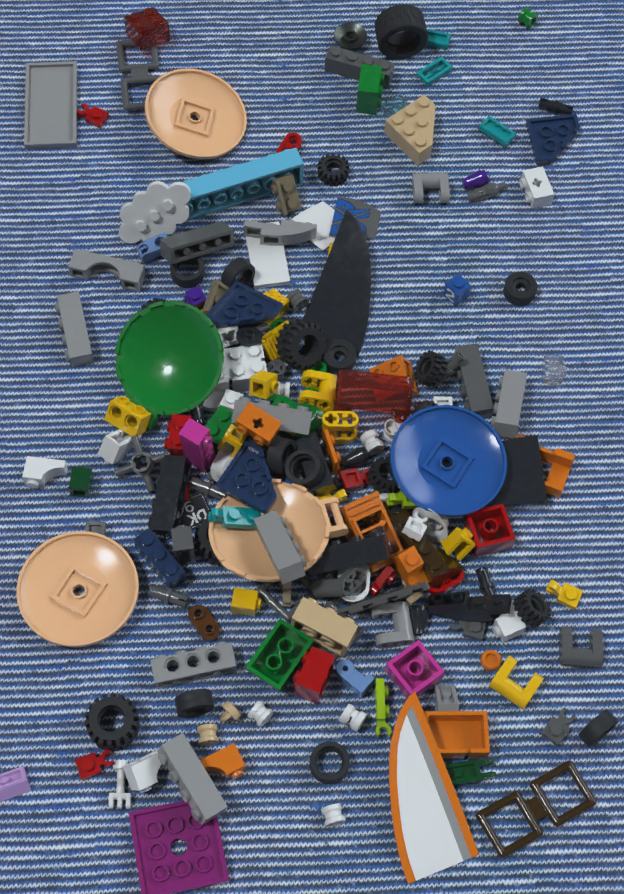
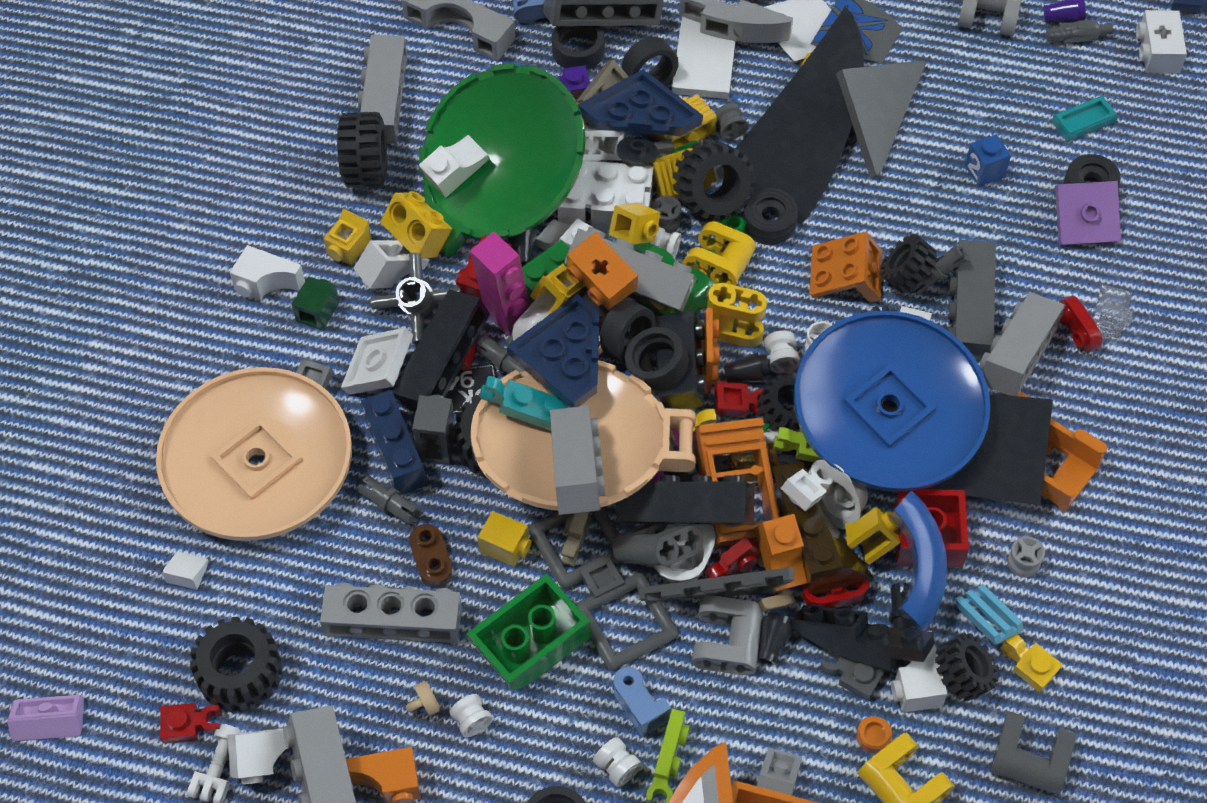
camera: 20 degrees right, 5 degrees down
black tyre [175,689,214,718] -> none
tan wheel [197,724,219,746] -> none
tan brick [290,597,358,658] -> none
red brick [293,646,335,705] -> none
clear red windscreen [333,370,414,423] -> none
dark pink brick [385,640,444,699] -> none
none -> white slope [162,552,209,590]
none -> yellow window [323,208,372,266]
none -> black tyre [337,112,387,188]
none -> white plate [341,328,413,395]
none -> white arch [419,135,490,198]
none -> dark grey tile [836,60,926,179]
none -> blue brick [889,490,947,631]
none -> medium azure tile [955,584,1024,645]
none -> light grey wheel [1007,536,1045,578]
none -> teal tile [1052,96,1118,142]
none -> medium lavender plate [1055,181,1121,246]
none -> red plate [1059,295,1102,352]

